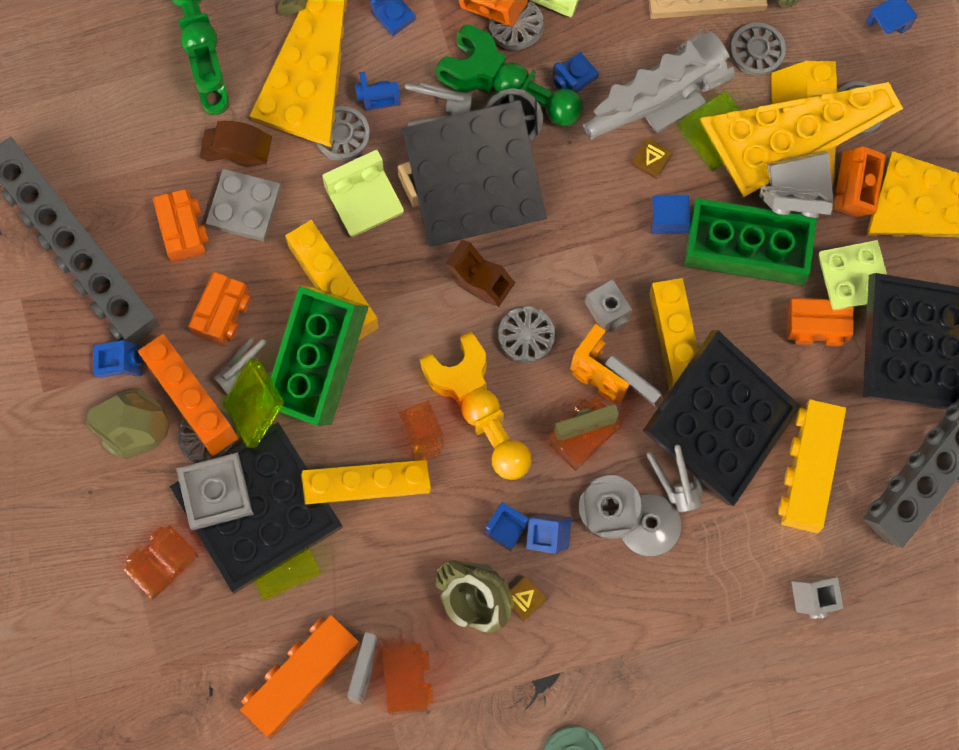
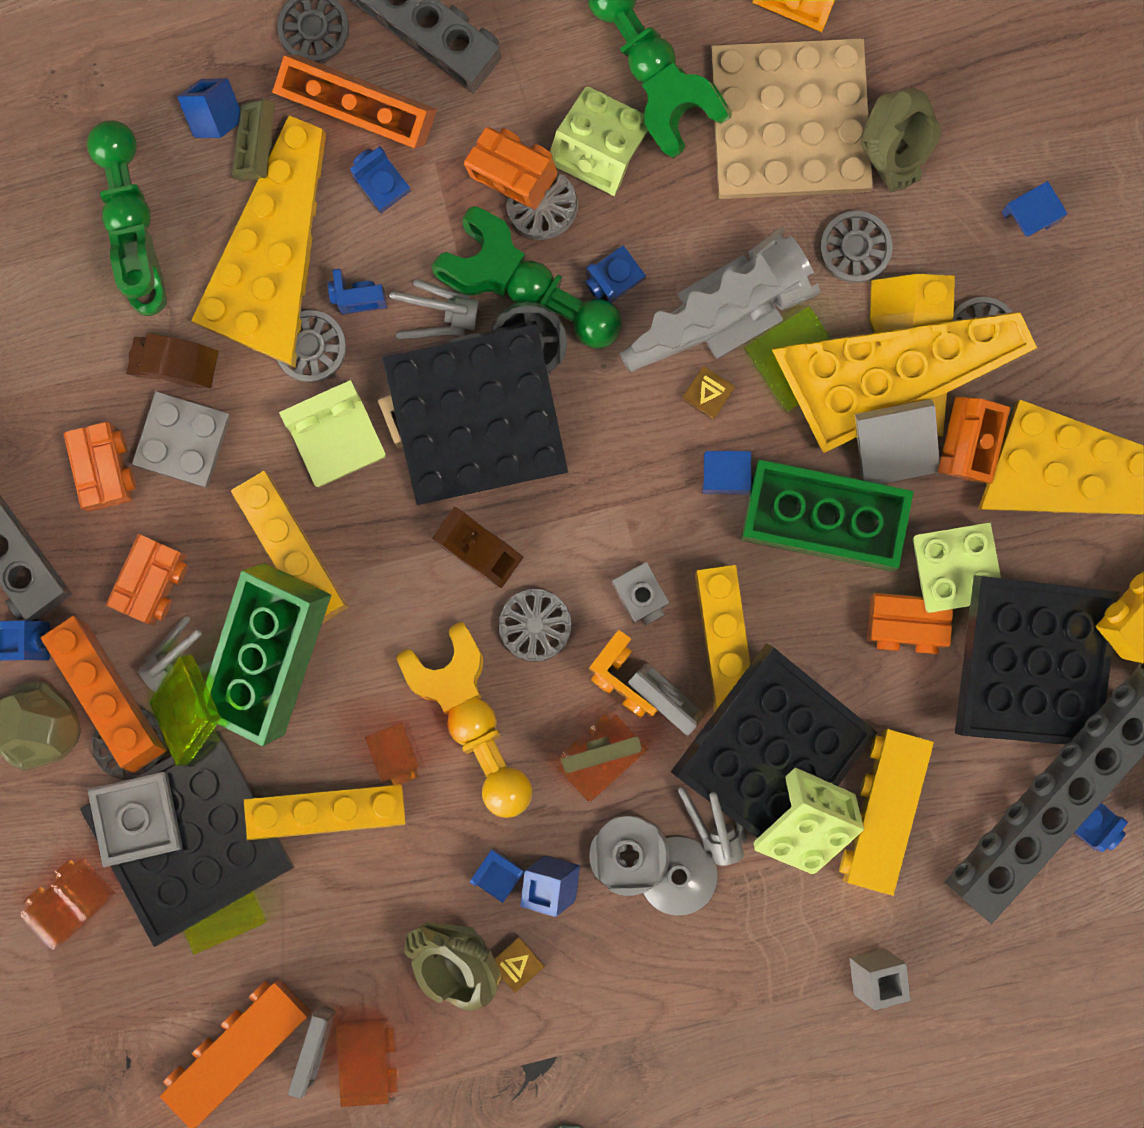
camera: 10 degrees right, 10 degrees up
light grey plate [759,185,833,218] -> none
none -> yellowish green bracket [754,768,864,874]

